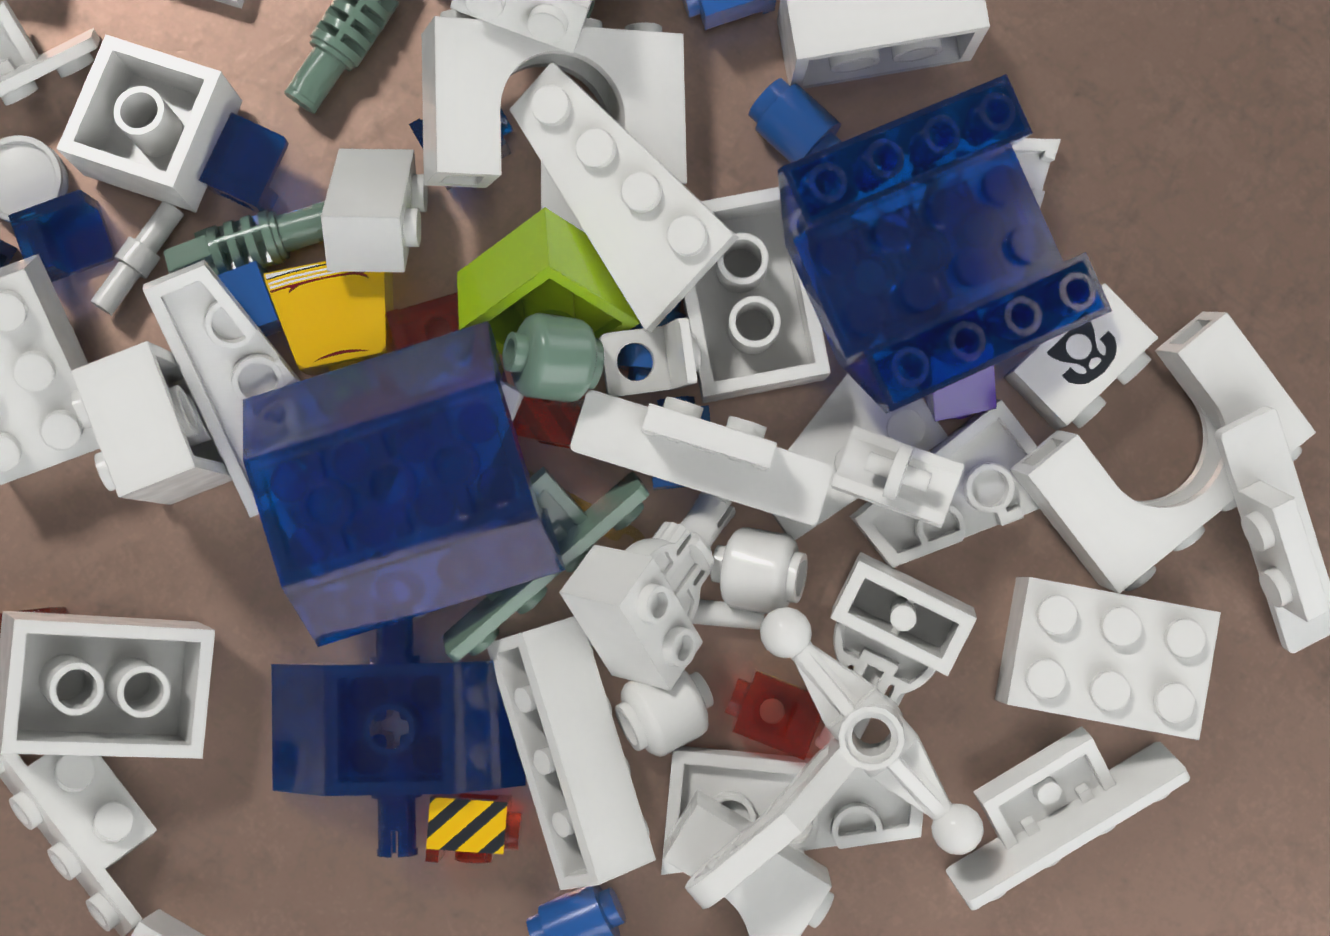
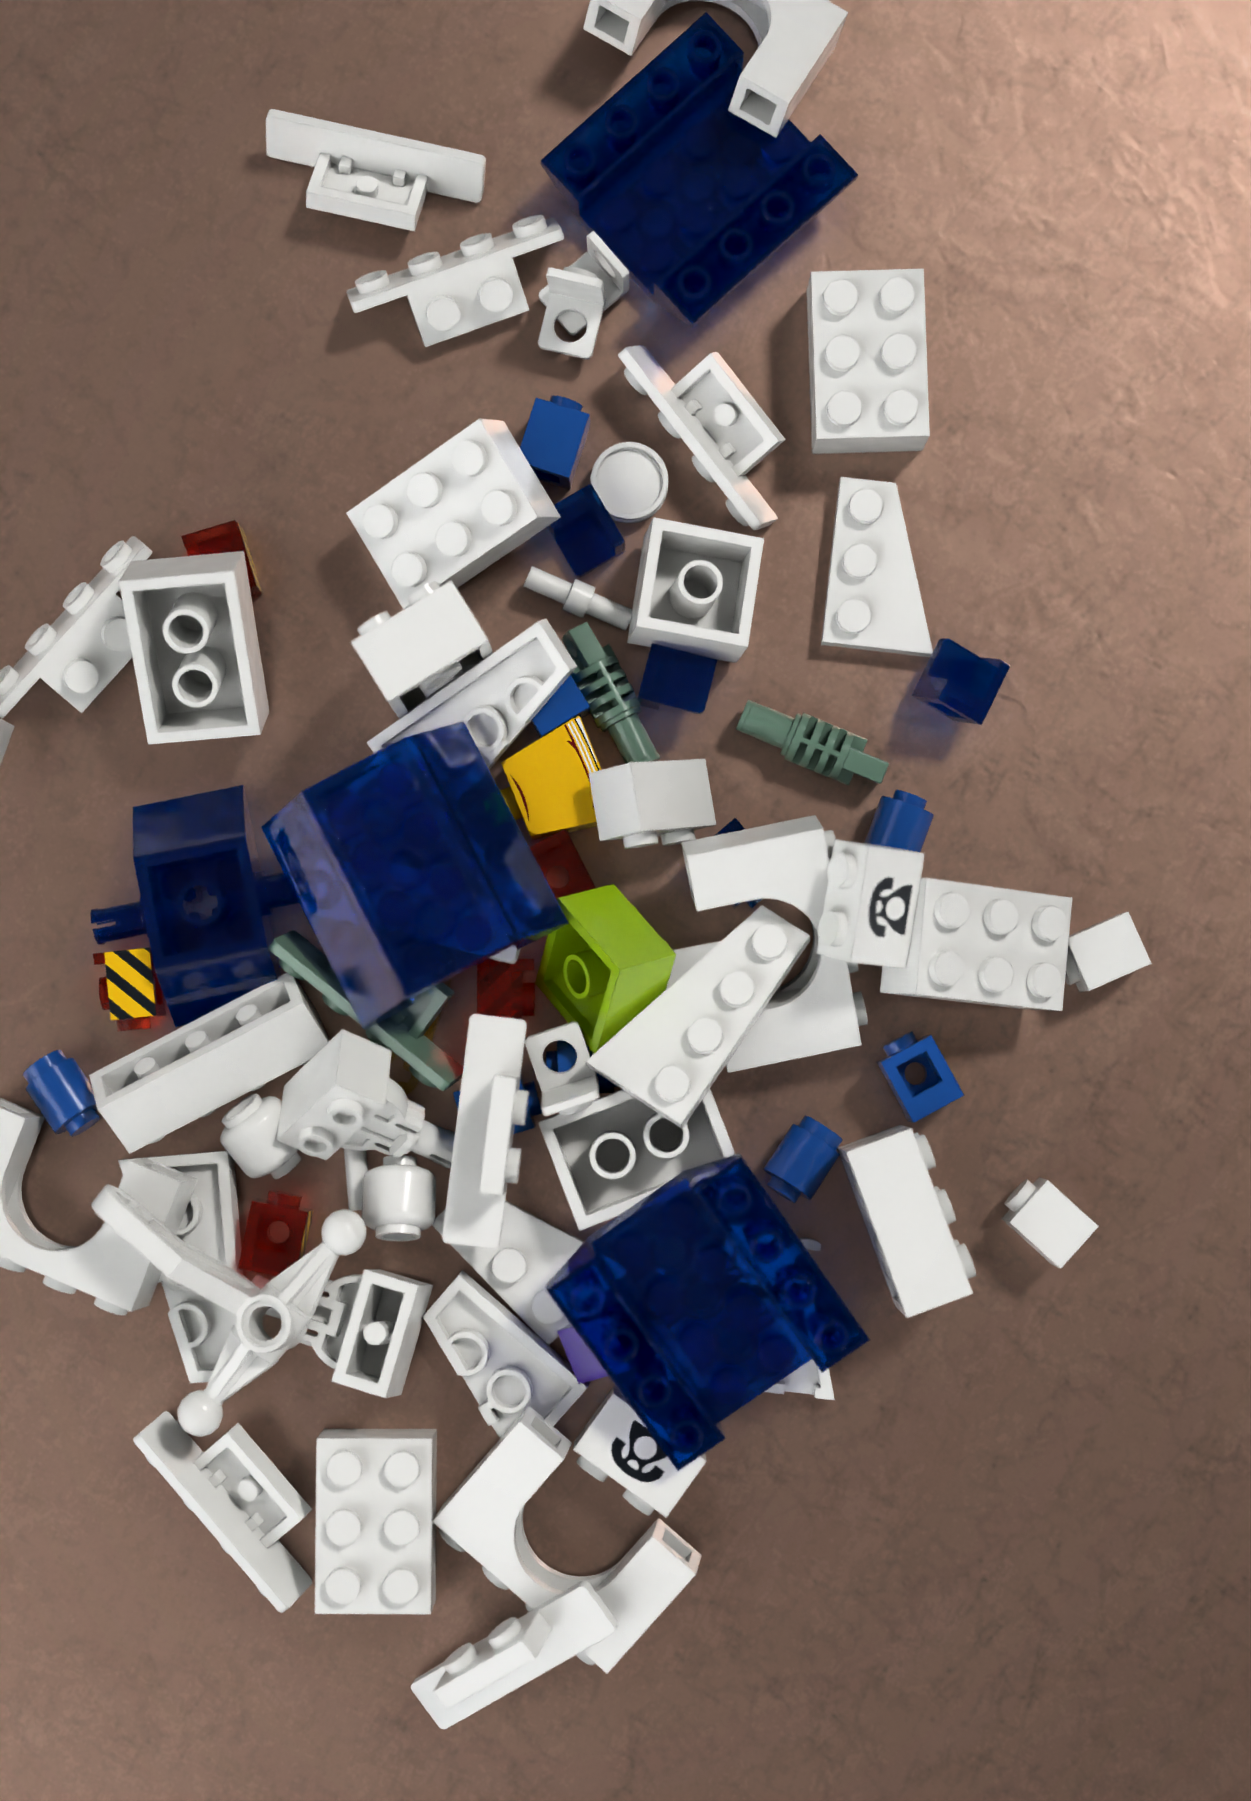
camera: 75 degrees right, 0 degrees up
sand green head [502,313,604,402] -> none
white hips [831,425,965,528] -> none

